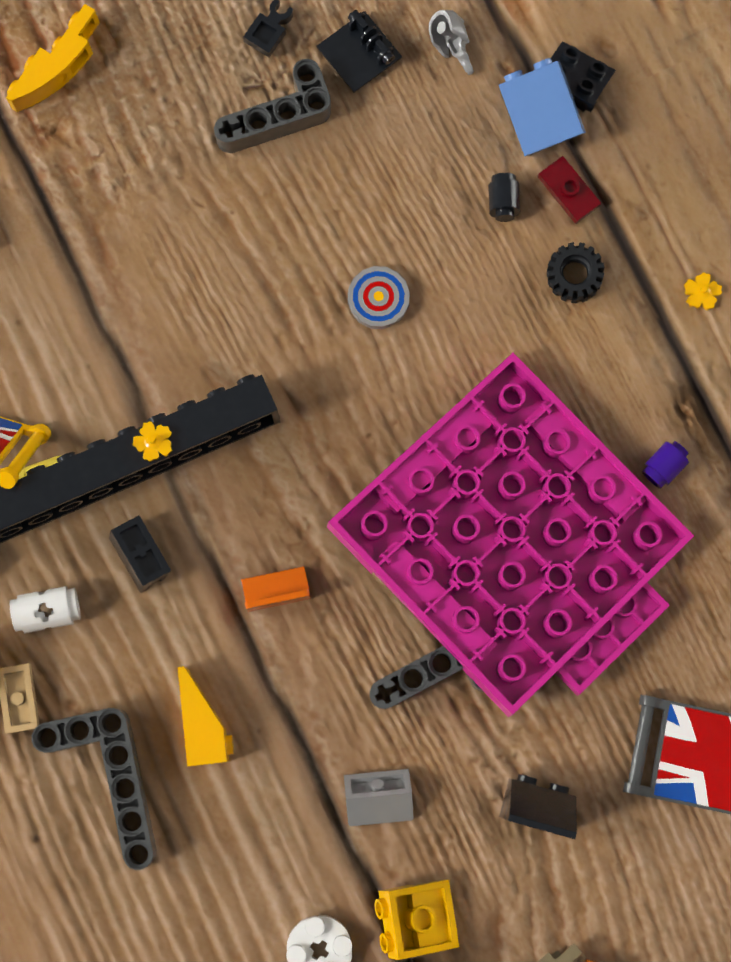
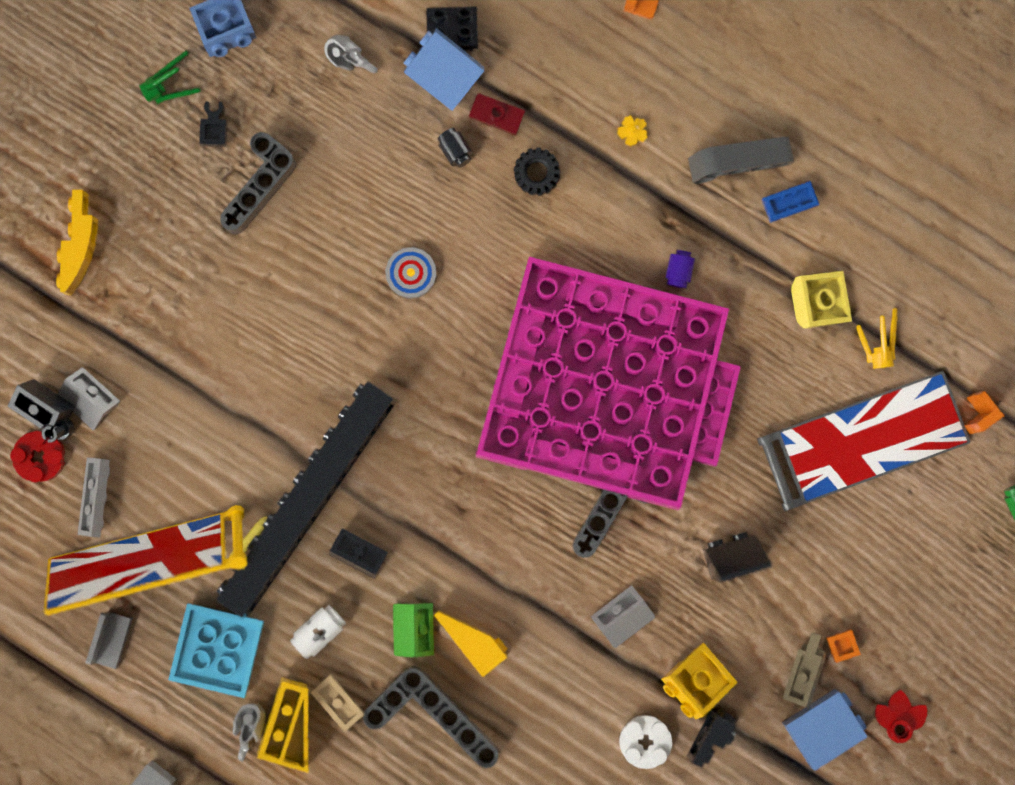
camera: 30 degrees left, 5 degrees up
yellow plant [132,421,172,462] -> none
orange panel [241,566,311,612] -> none
black hinge [316,10,402,93] -> none
none -> bright green panel [393,603,434,657]

